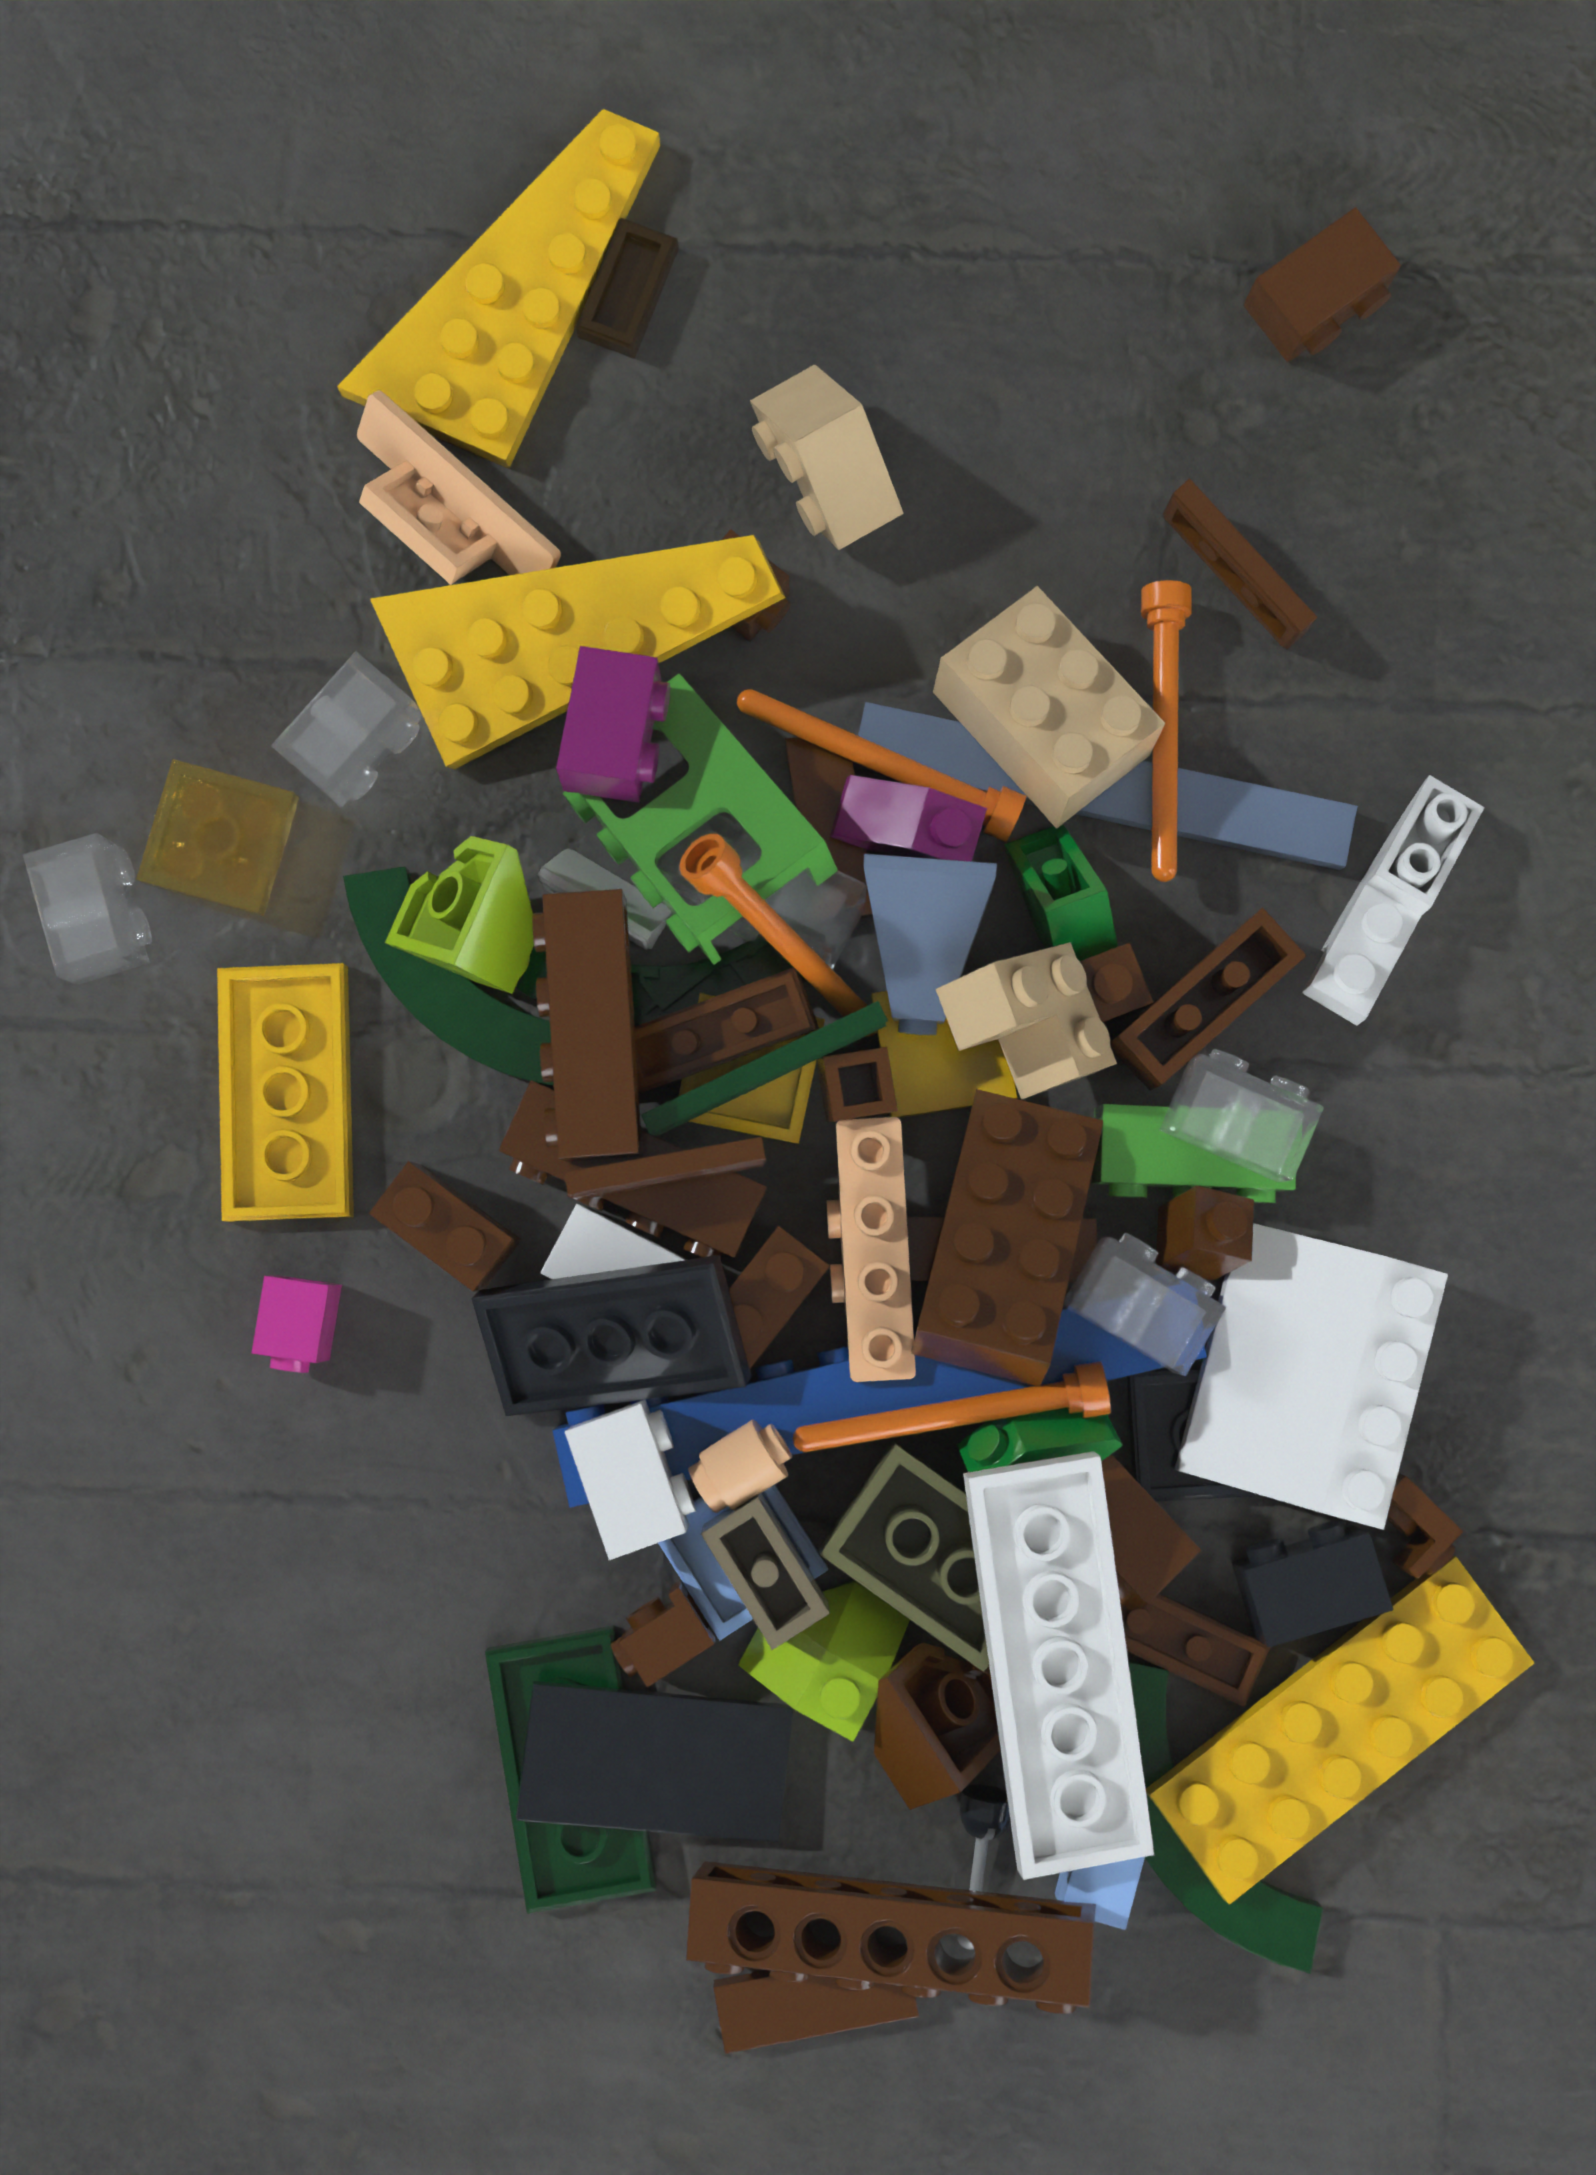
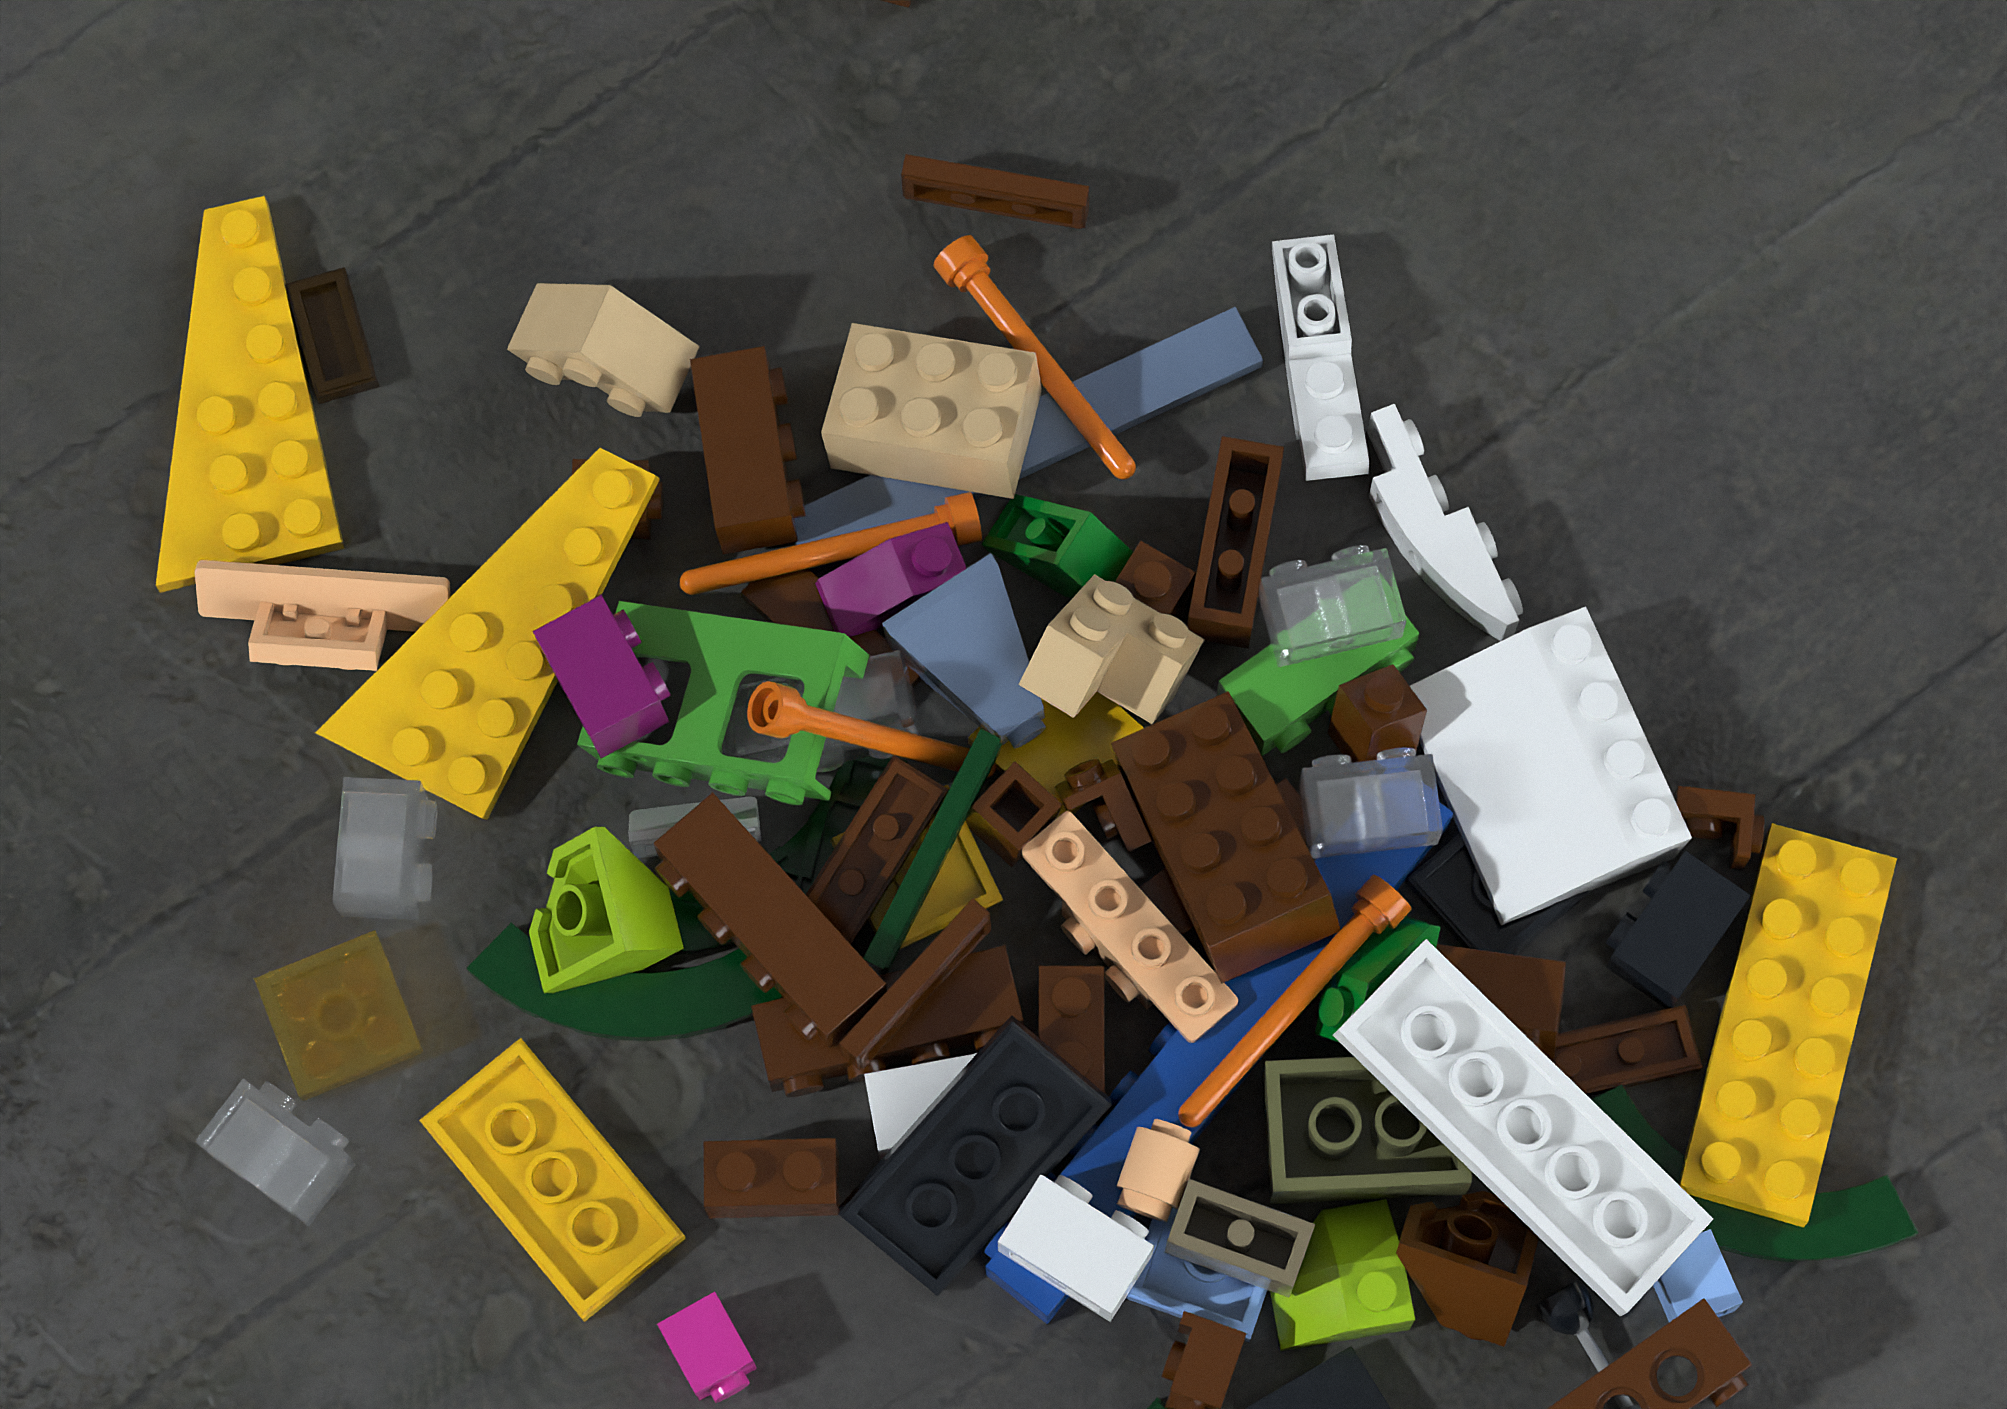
camera: 35 degrees left, 10 degrees down
none -> reddish brown brick [690,346,806,554]
none -> reddish brown bracket [1055,759,1152,852]
none -> white slope [1367,404,1523,641]

